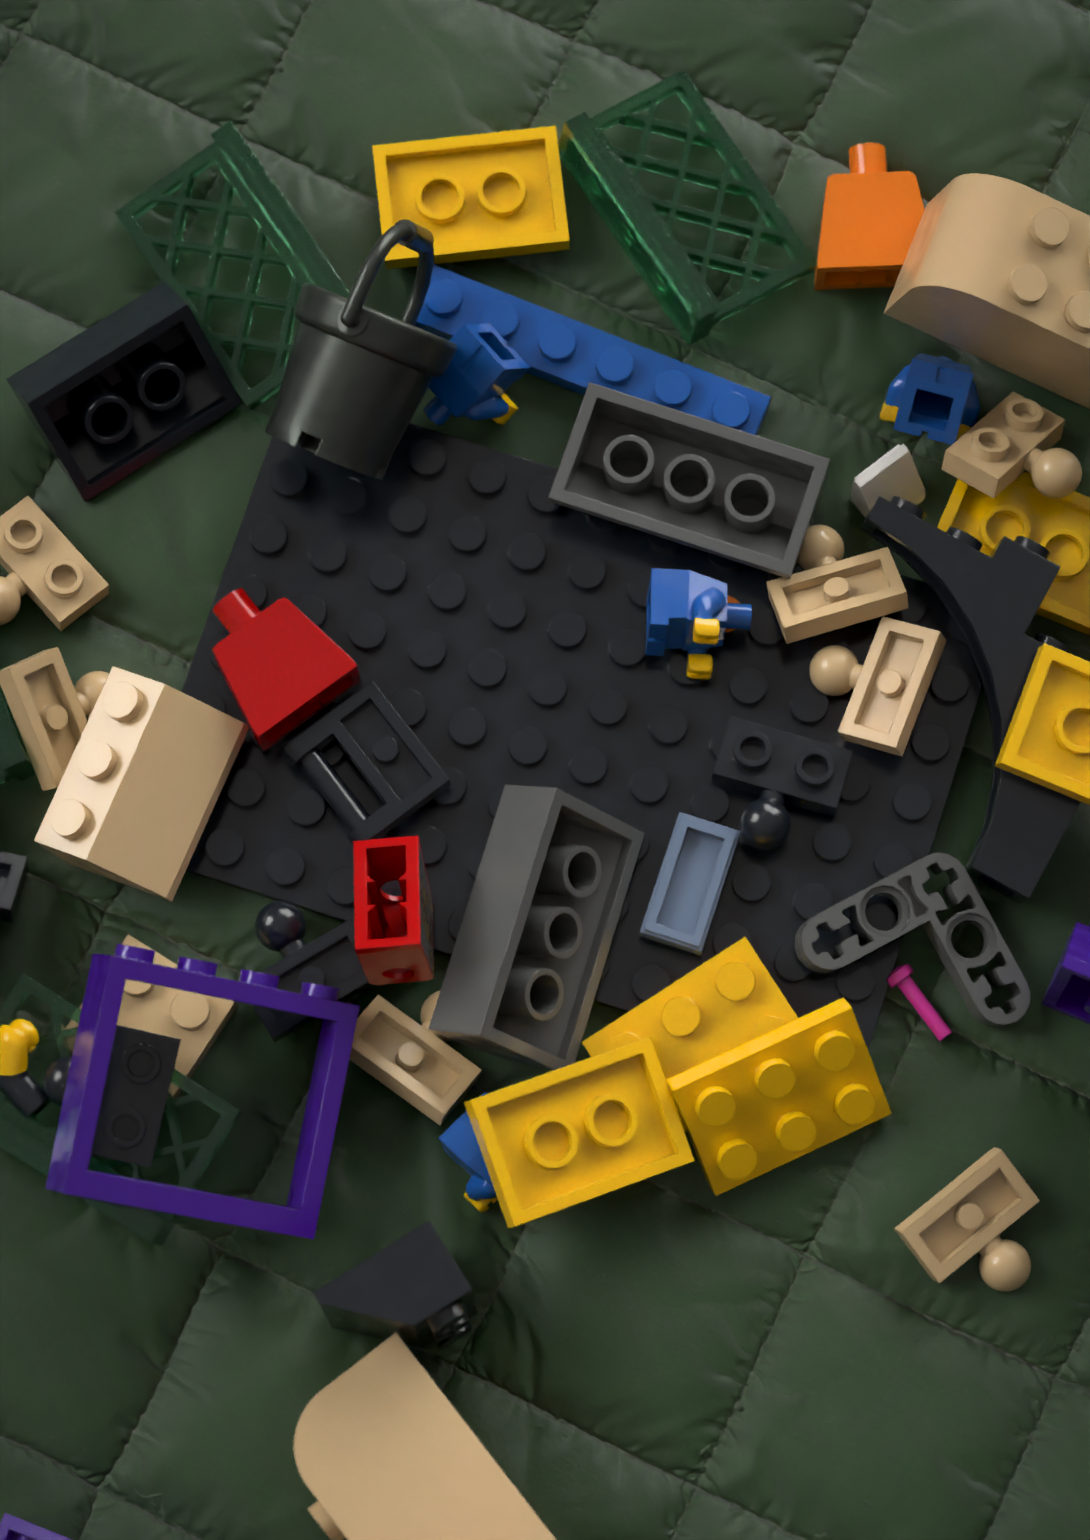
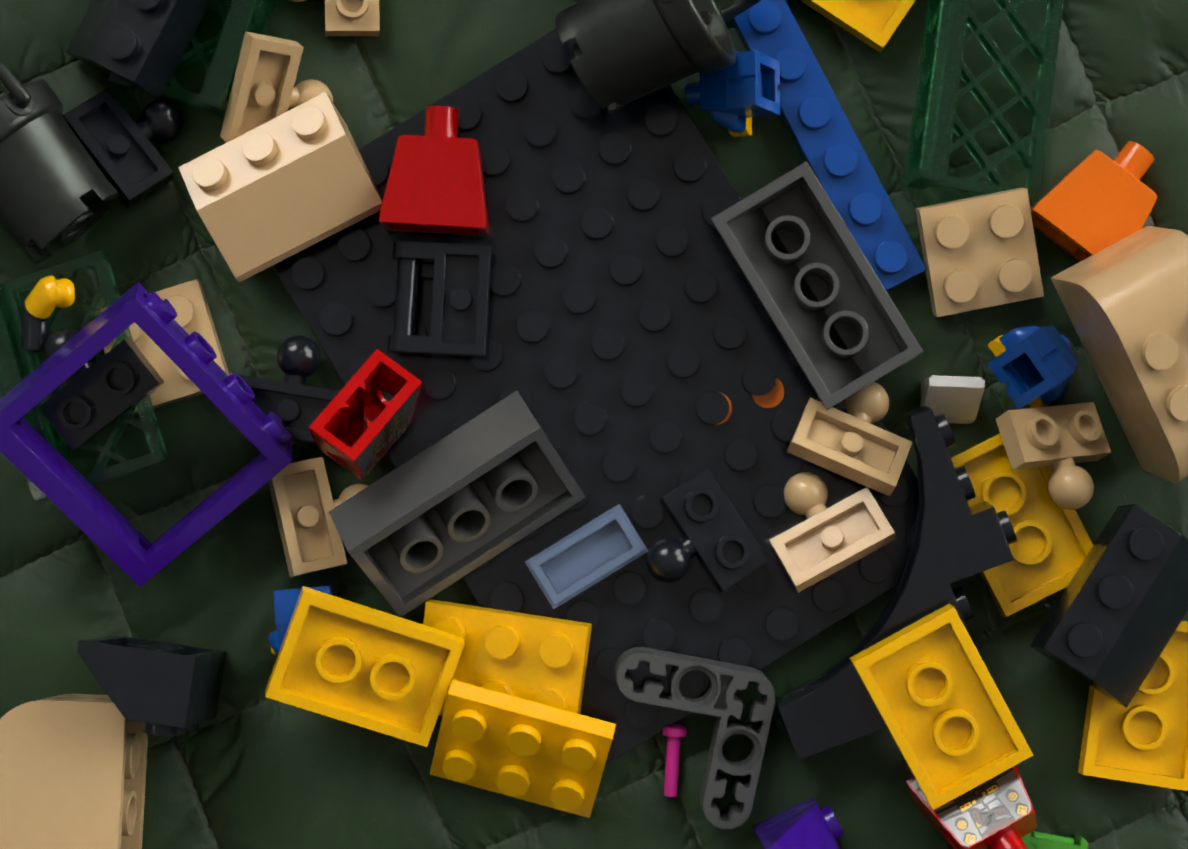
camera: 40 degrees right, 10 degrees up
blue piece [645,568,752,680] -> none
none -> tan plate [915,188,1044,317]

